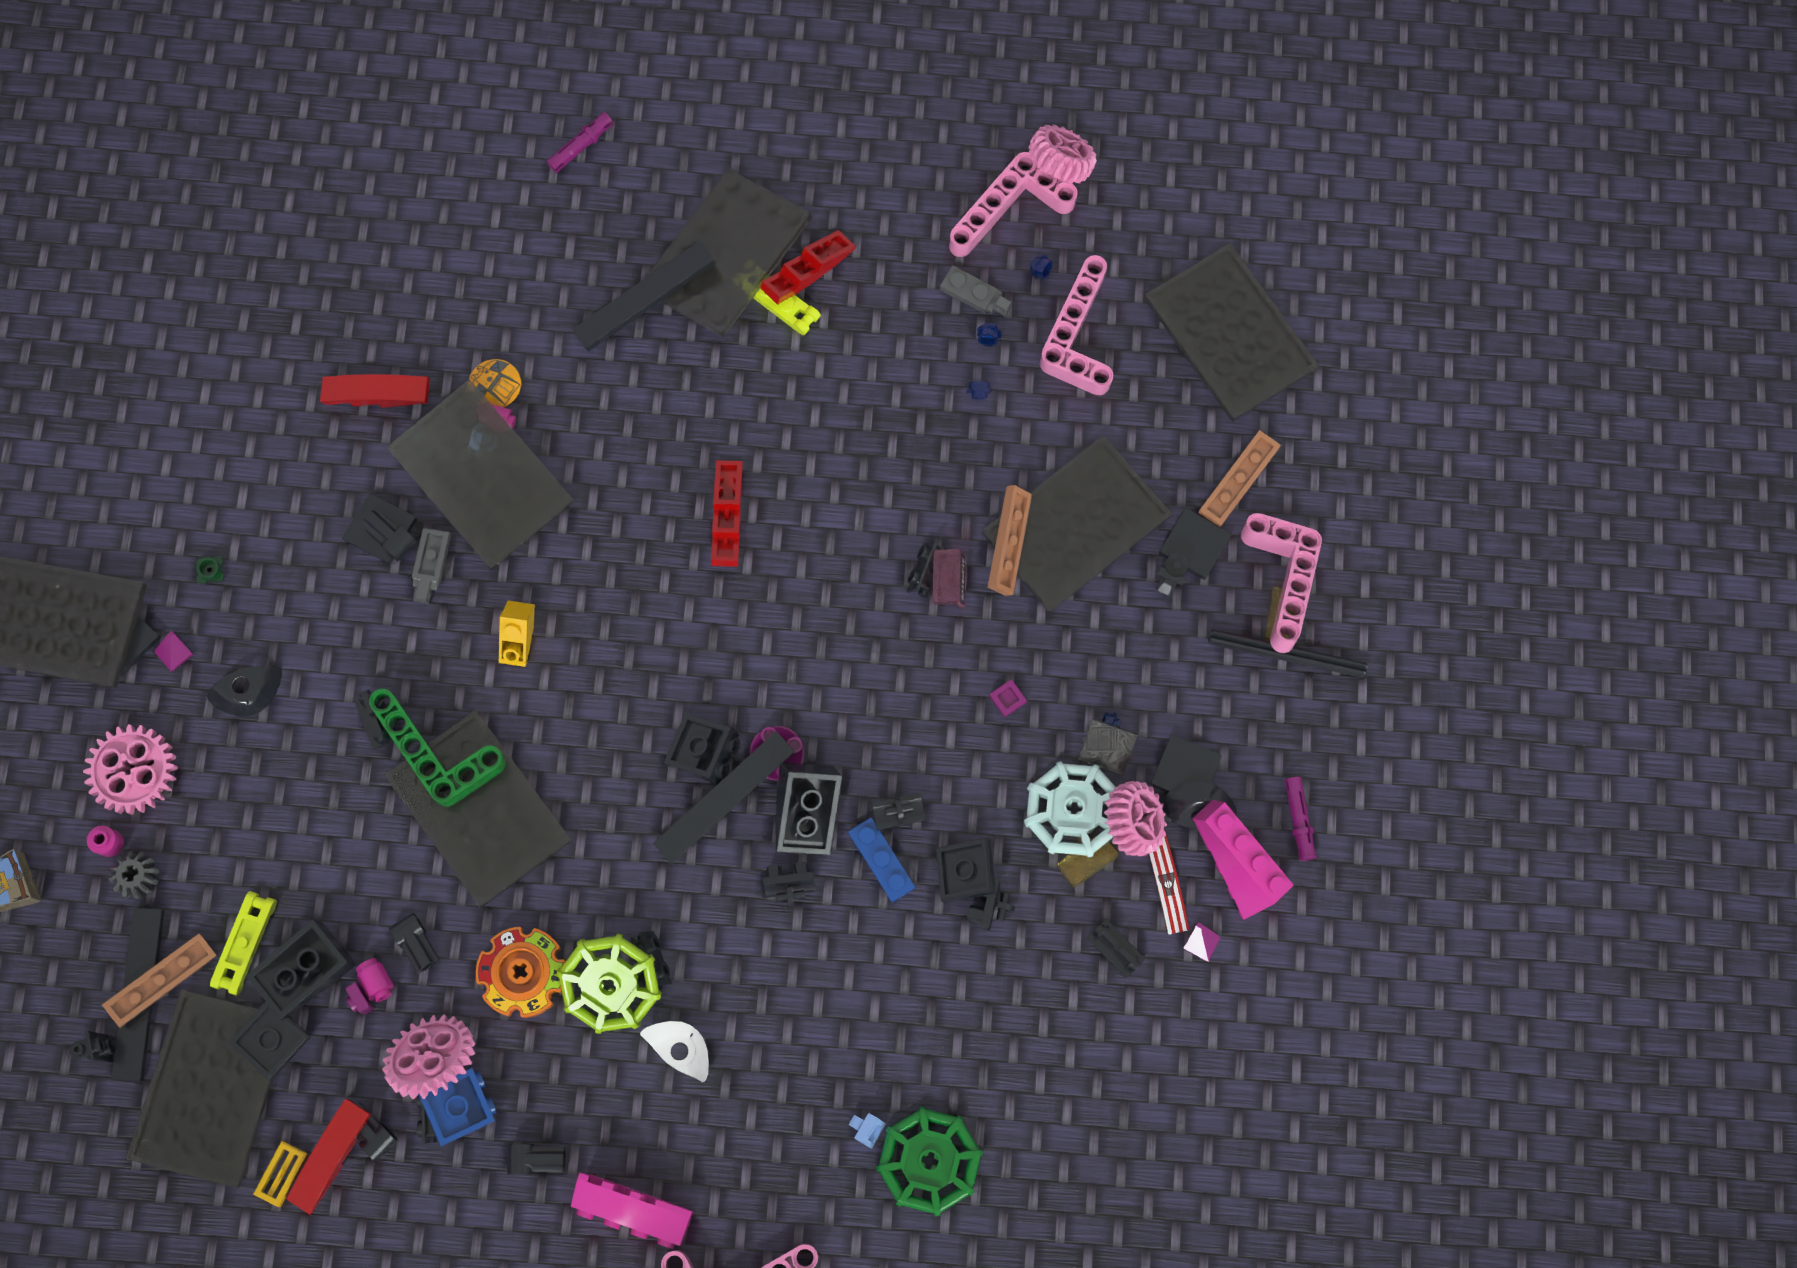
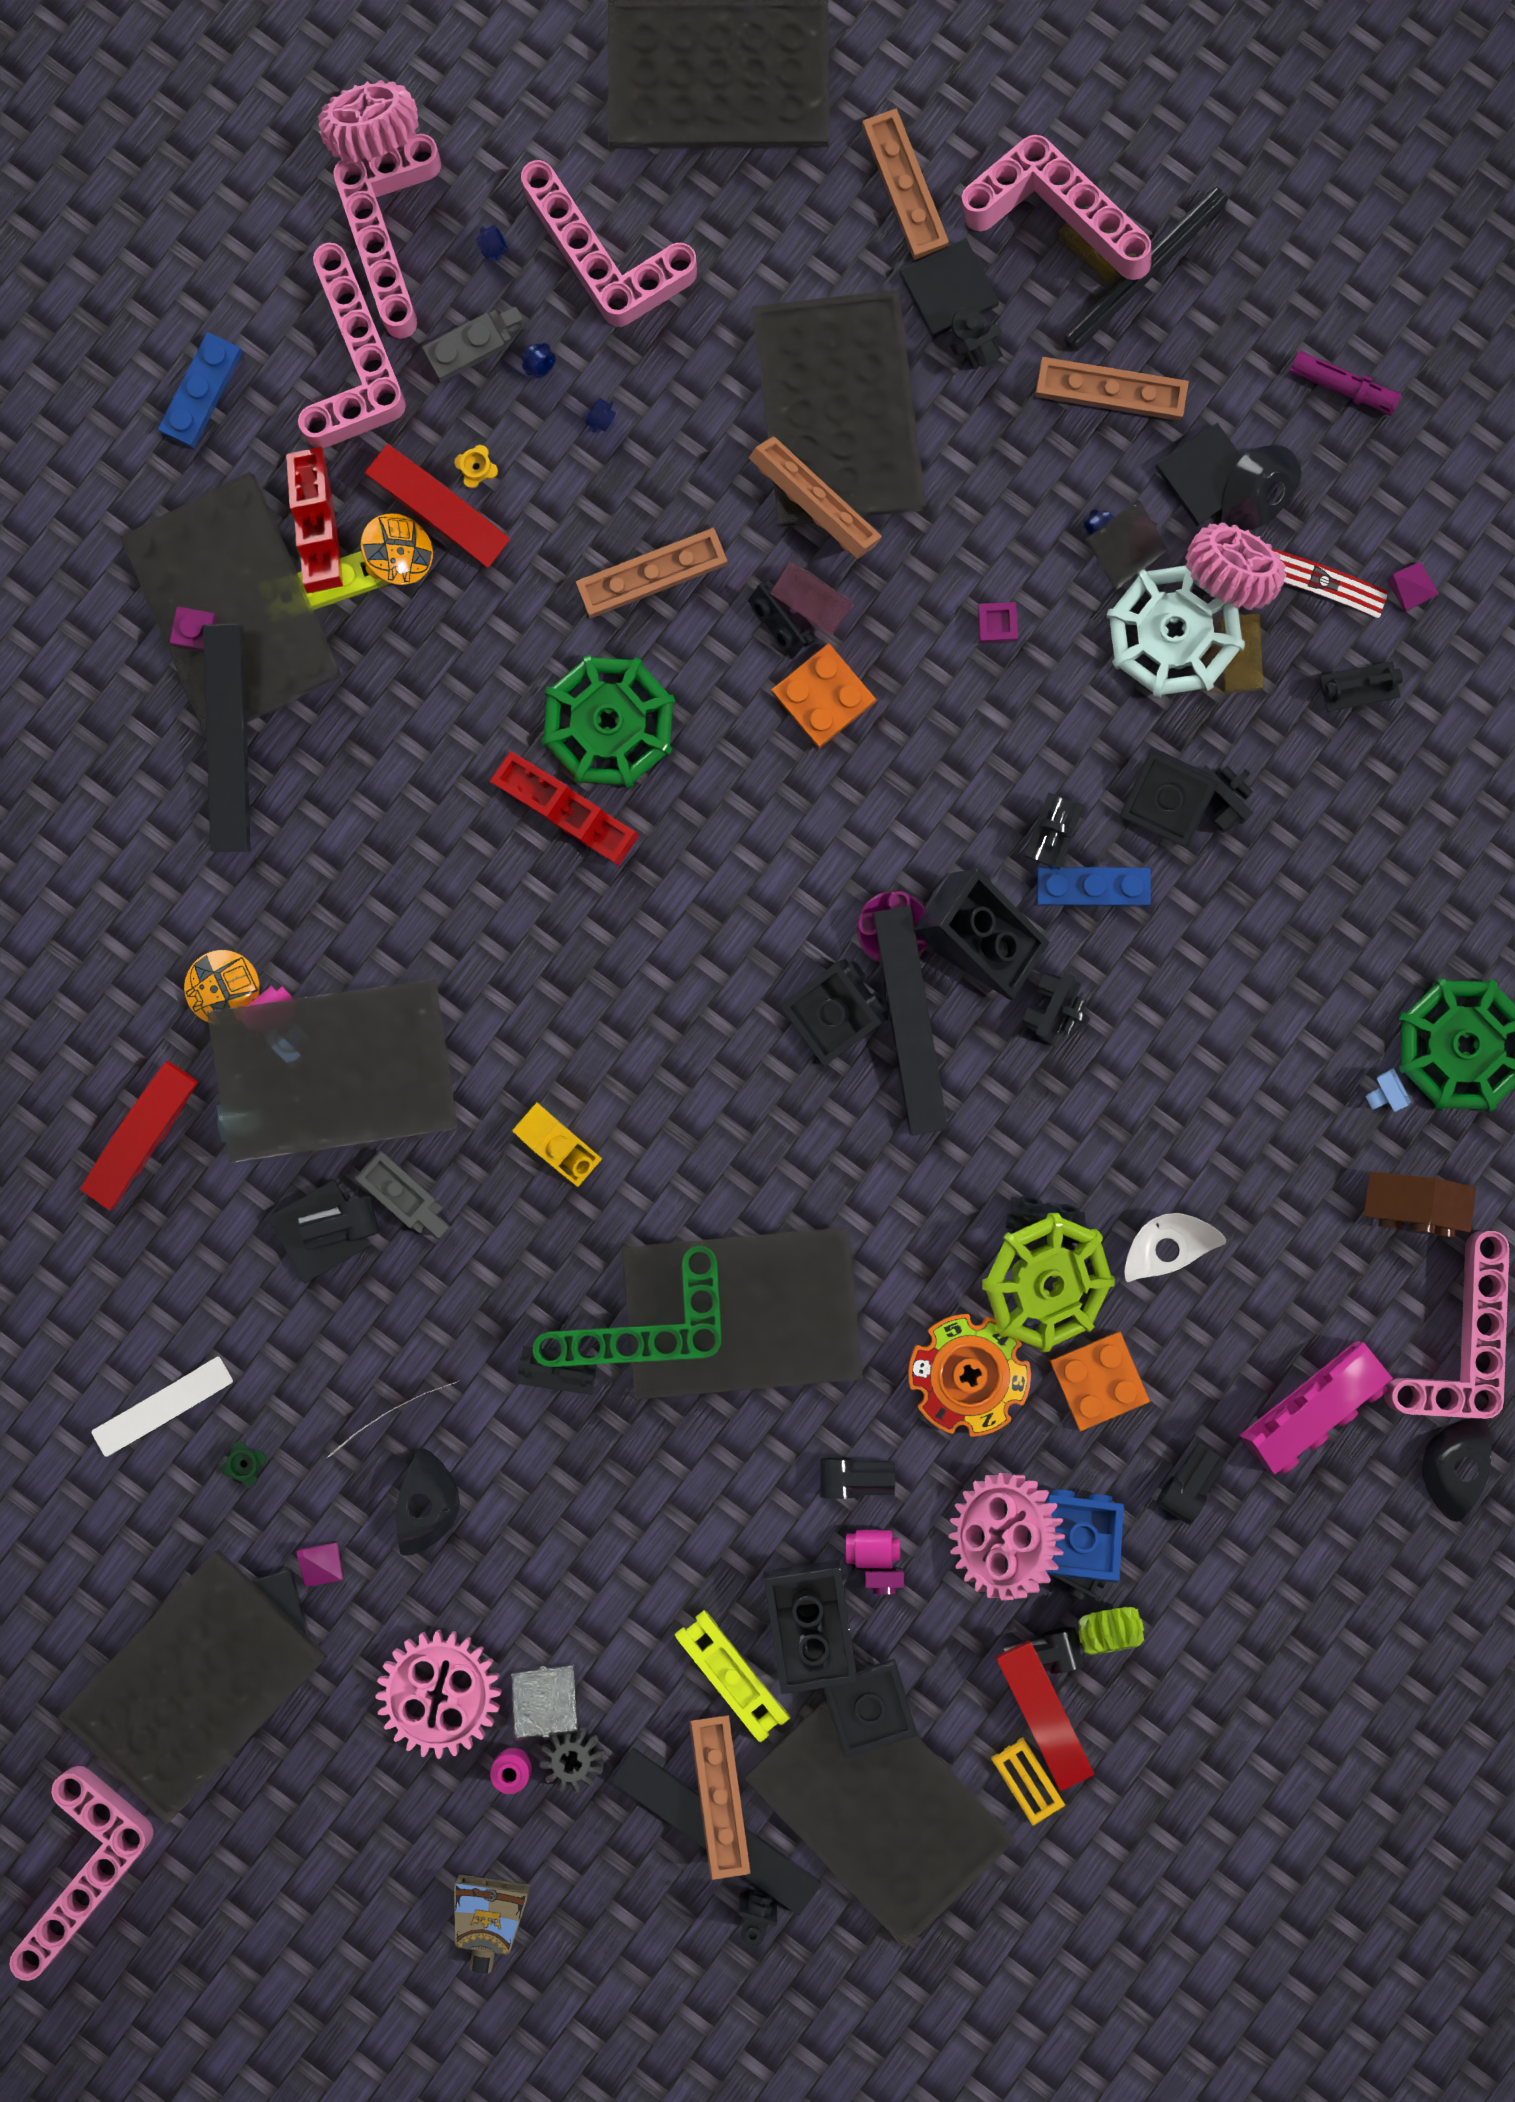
camera: 50 degrees left, 10 degrees up
dark pink wedge [1193,800,1294,920] -> none
none -> white sticker [91,1357,233,1457]
none -> blue plate [158,332,243,450]
none -> magenta plate [170,606,216,652]
none -> bright pink beam [298,243,406,448]
none -> white sticker [327,1381,459,1458]
none -> light orange dish [361,513,433,585]
none -> red slope [364,444,510,568]
none -> yellow plate [454,445,498,488]
none -> clear smoke piece [512,1665,579,1741]
none -> green plate [541,654,676,788]
none -> nougat plate [575,528,728,619]
none -> orange plate [772,643,876,749]
none -> nougat plate [1035,357,1189,421]
none -> orange plate [1049,1331,1150,1431]
none -> lime gear [1078,1607,1144,1655]
none -> reddish brown brick [1364,1171,1476,1238]

